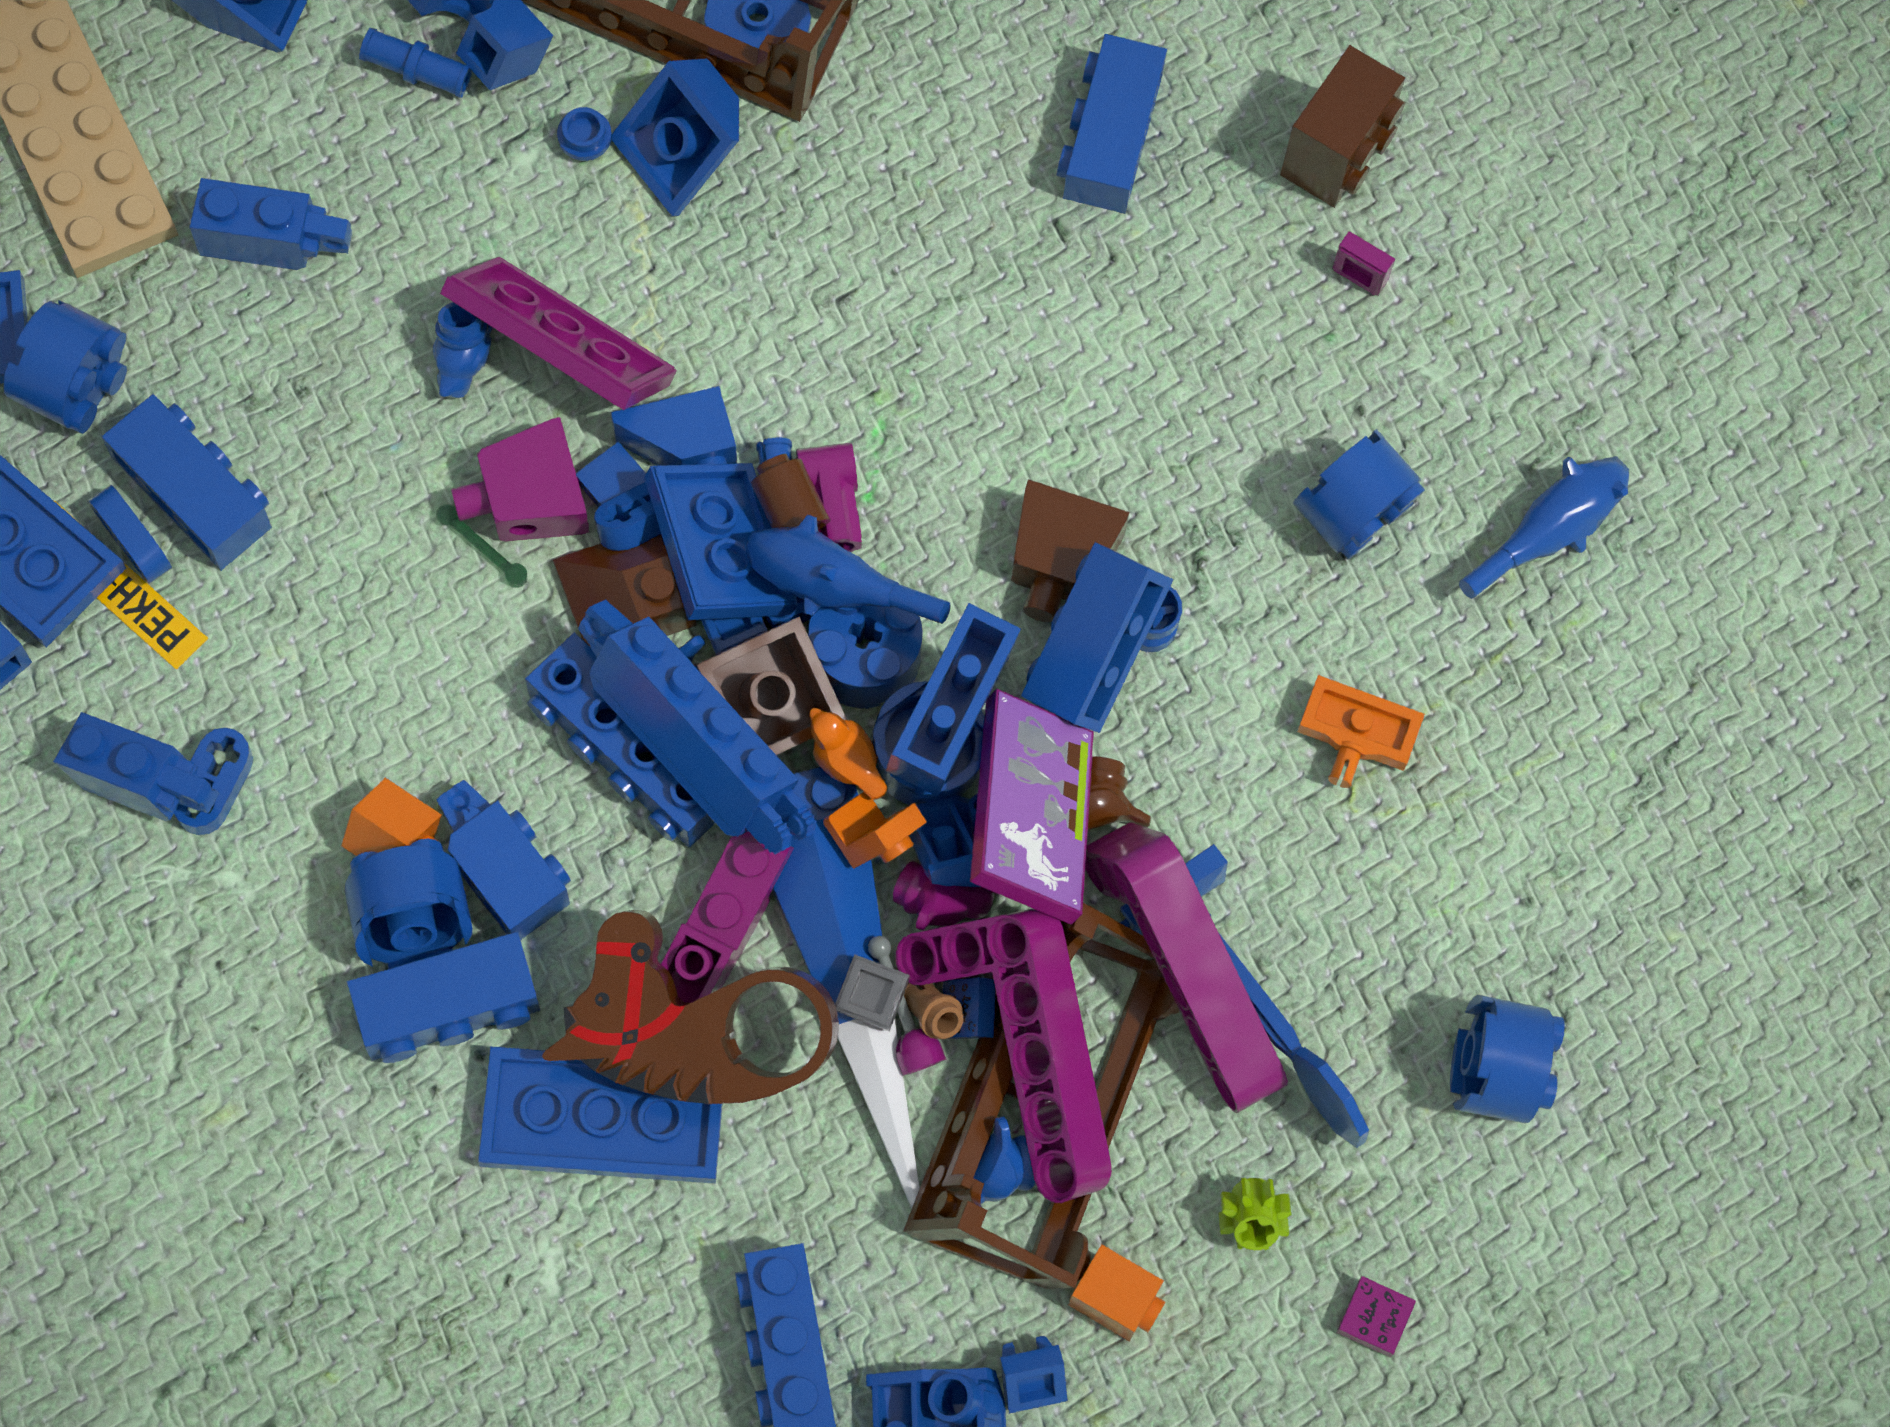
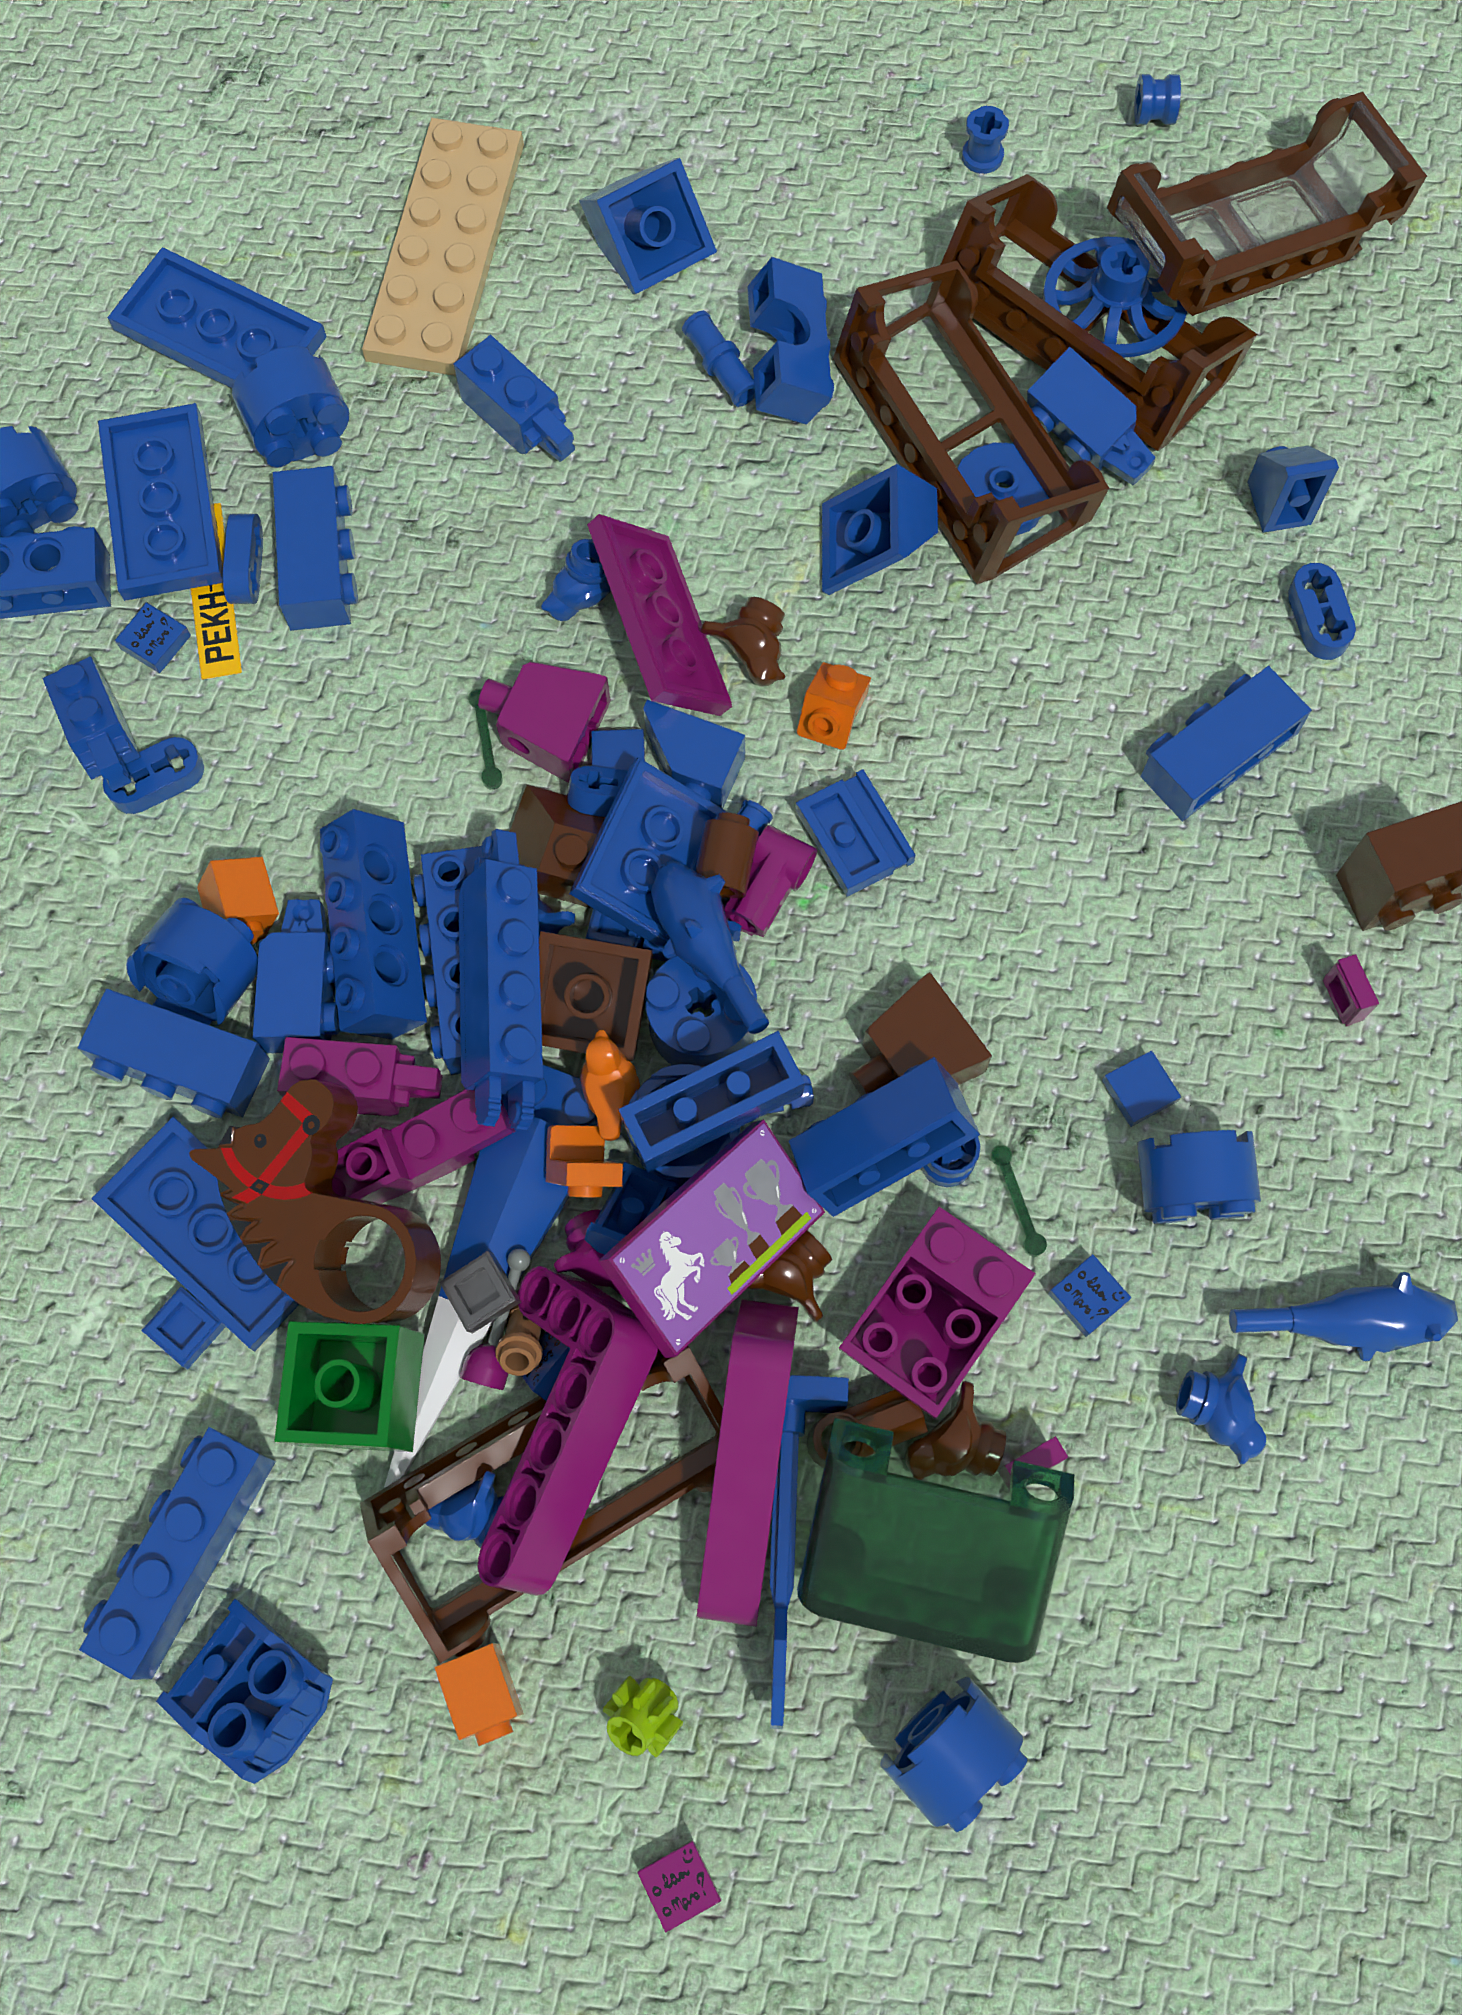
camera: 45 degrees right, 0 degrees up
blue plate [557,107,612,161] -> none
blue tile [1000,1336,1068,1414] -> none
orange plate [1297,675,1425,788] -> none
none -> blue tile [115,602,191,674]
none -> blue tile [141,1287,226,1370]
none -> green brick [274,1321,425,1452]
none -> magenta hinge [277,1037,443,1117]
none -> blue brick [320,809,427,1040]
none -> reddish brown animal [700,597,786,687]
none -> blue plate [796,769,916,897]
none -> orange bracket [797,662,871,750]
none -> clear green windscreen [797,1418,1074,1663]
none -> reddish brown piece [807,1390,928,1470]
none -> magenta slope [839,1206,1036,1419]
none -> reddish brown animal [905,1381,1006,1484]
none -> clear green hinge [990,1145,1047,1257]
none -> magenta tile [998,1436,1068,1492]
none -> blue tile [1048,1254,1132,1337]
none -> blue tile [1102,1050,1181,1127]
none -> blue animal [1176,1354,1266,1464]

